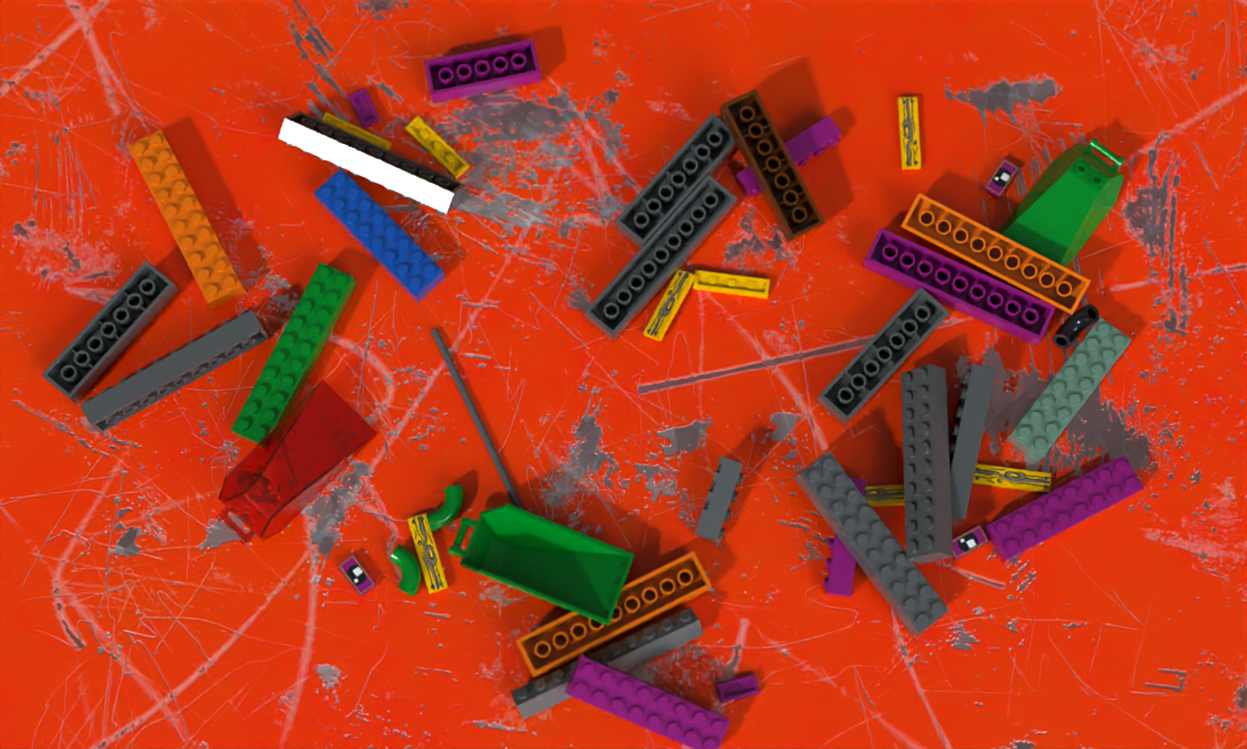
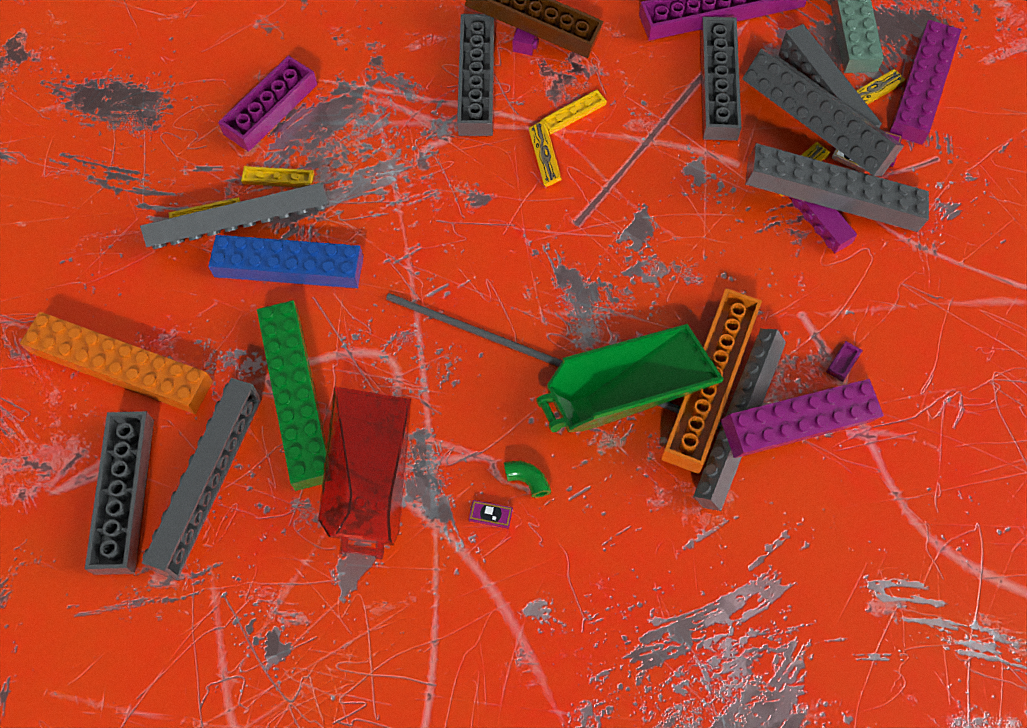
camera: 40 degrees left, 10 degrees down
magenta tile [349,88,381,129] -> none
yellow tile [407,513,448,594] -> none
green cylinder [428,485,464,531] -> none
dark grey brick [584,174,737,342] -> none
dark grey wedge [694,456,744,543] -> none

